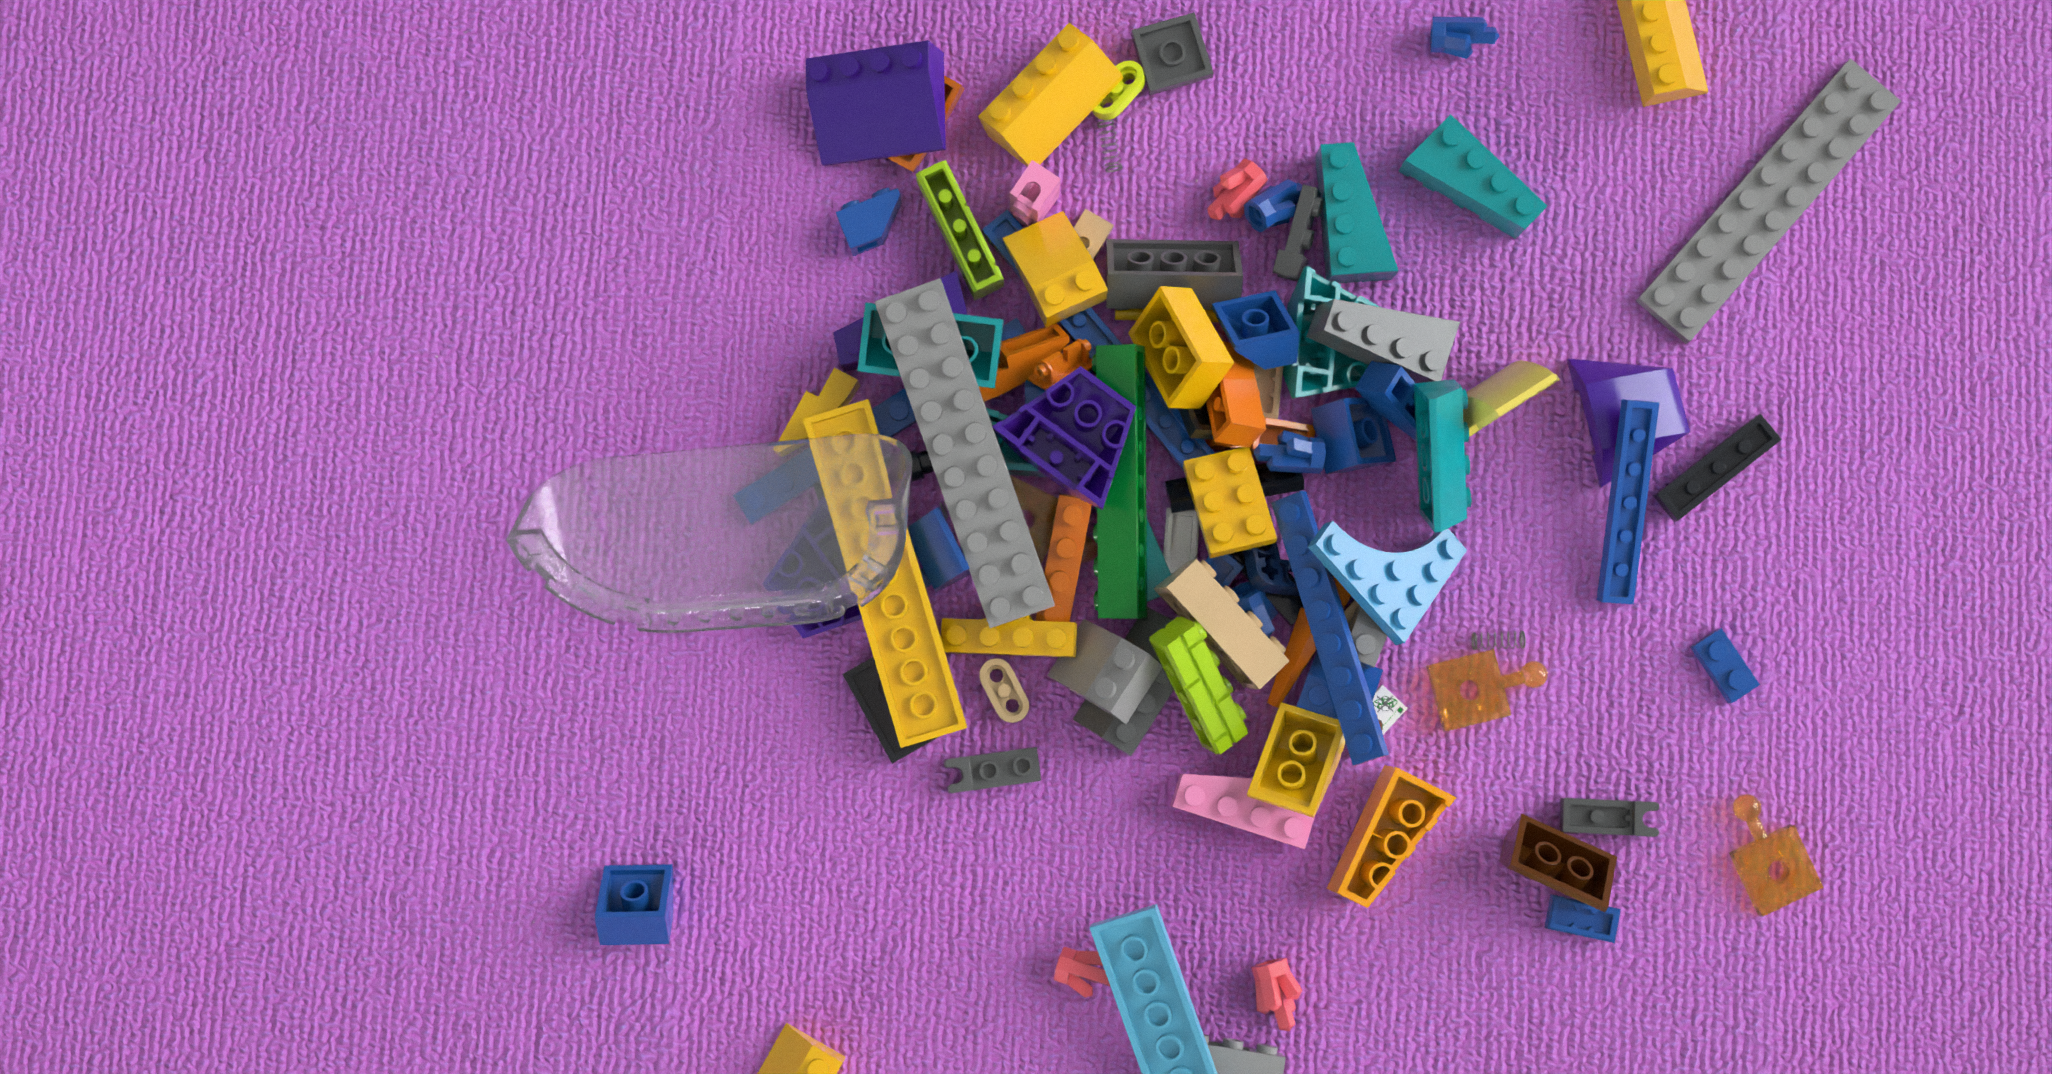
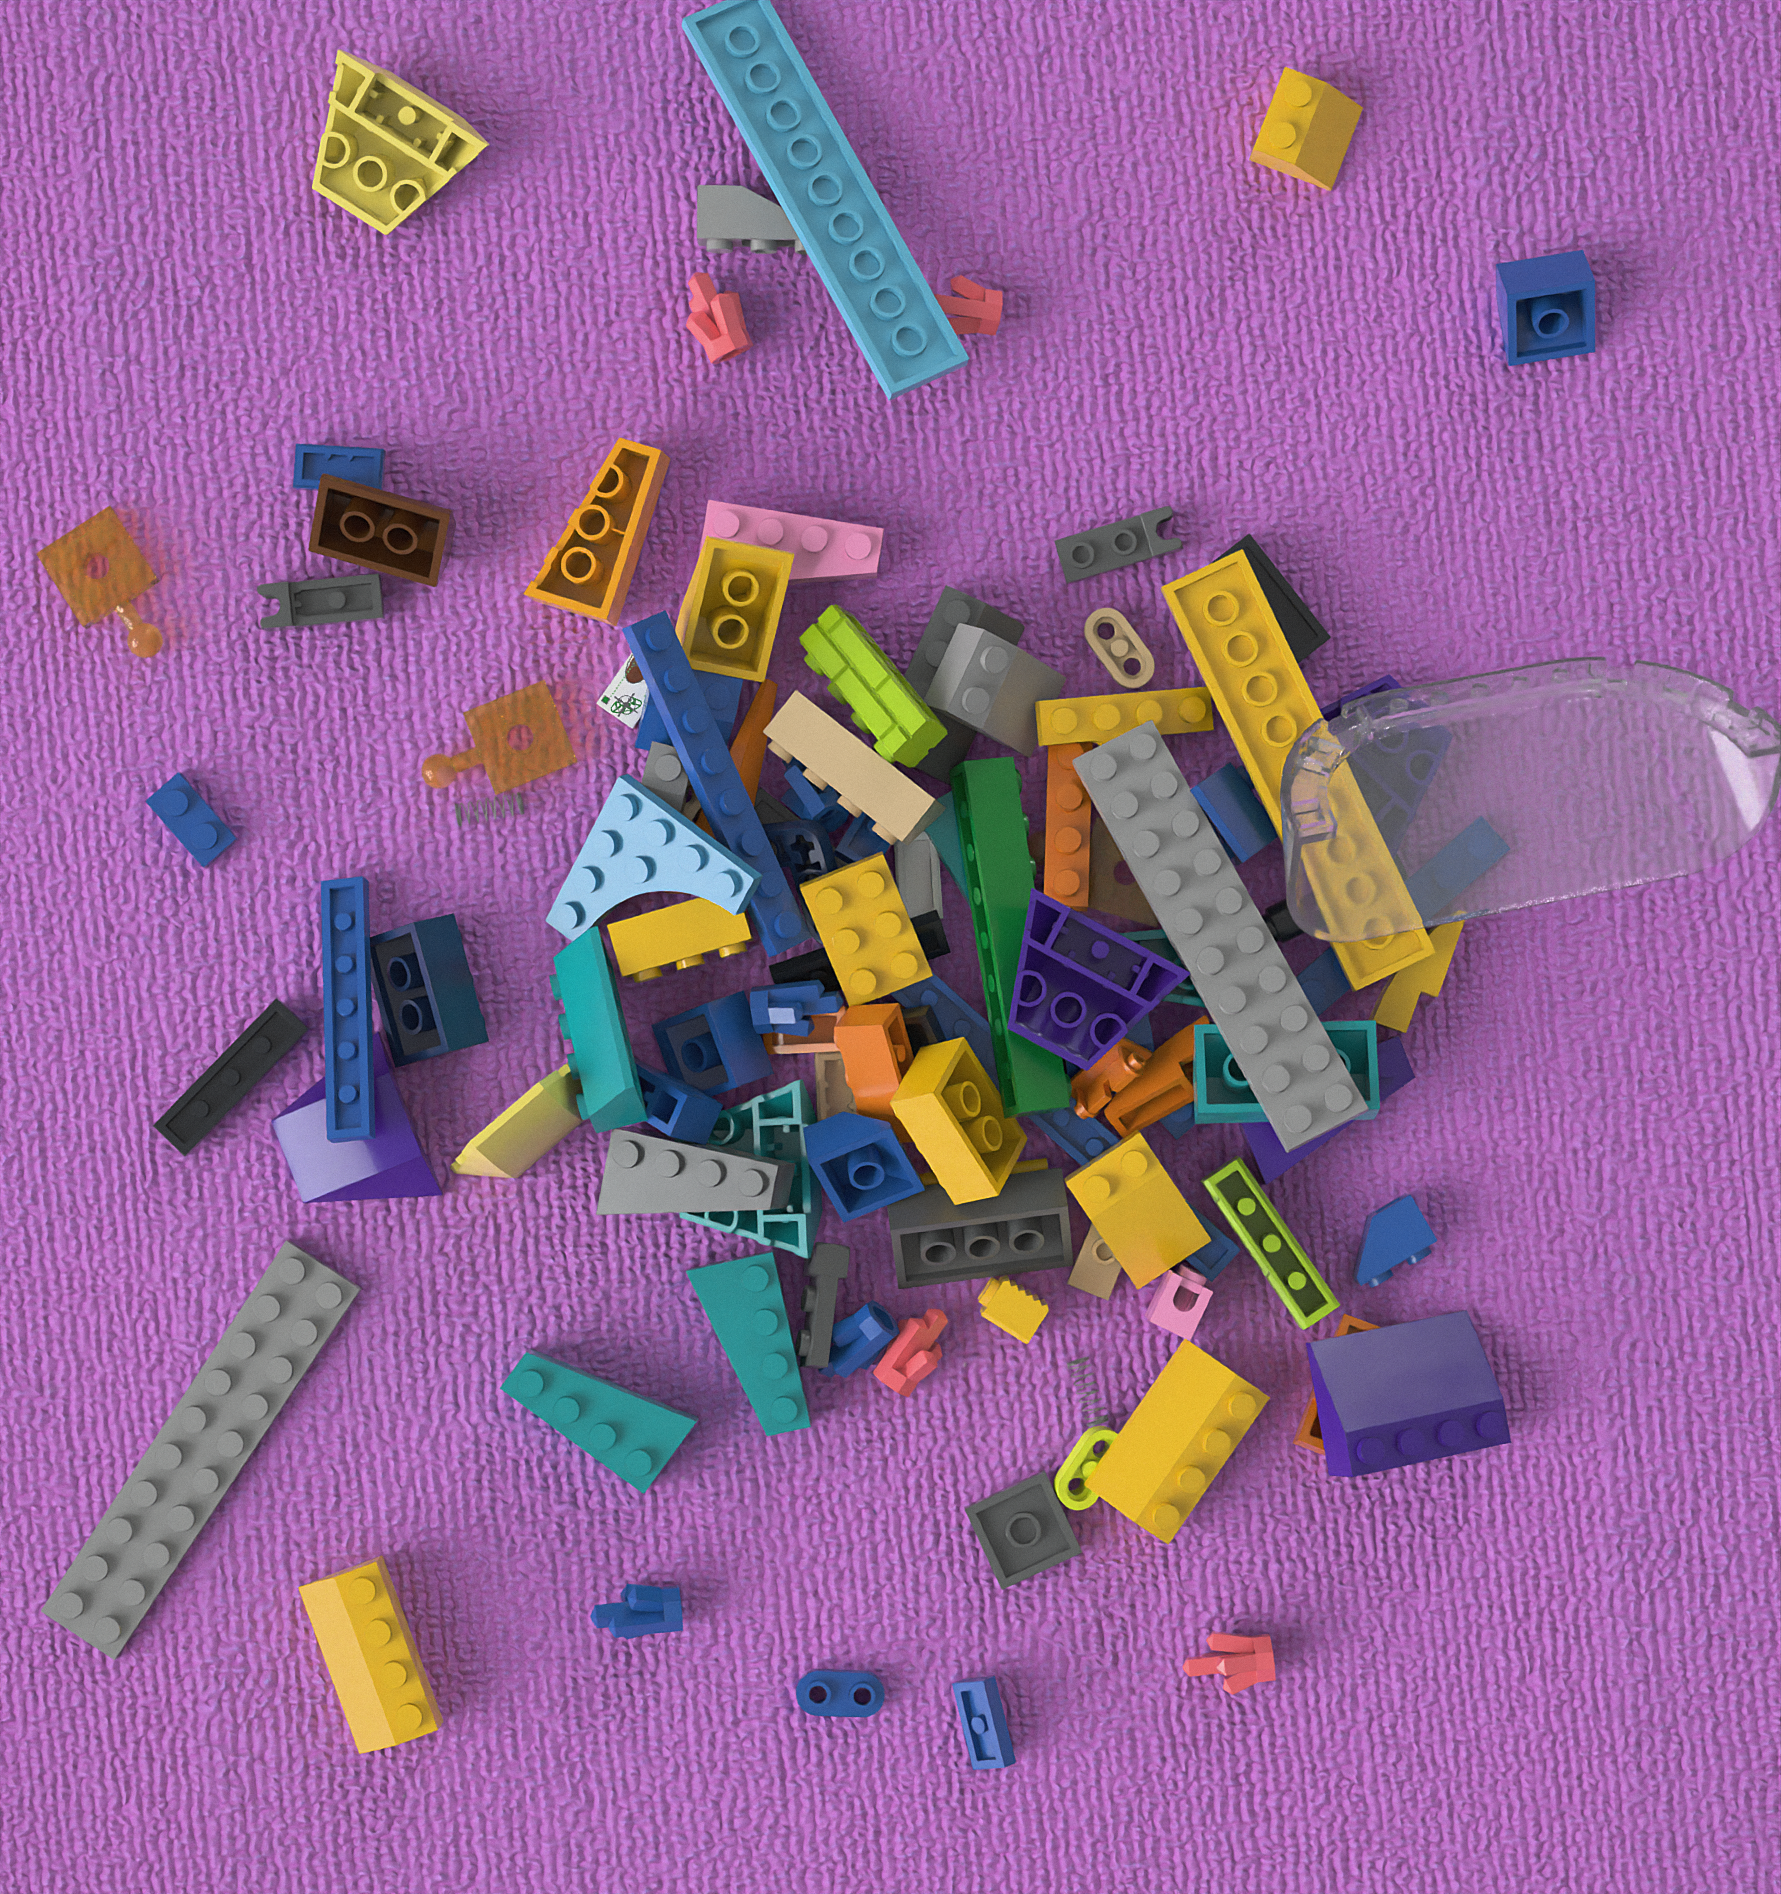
camera: 175 degrees right, 5 degrees up
none -> dark blue slope [370,913,489,1068]
none -> yellow brick [607,897,754,984]
none -> yellow brick [977,1275,1049,1344]

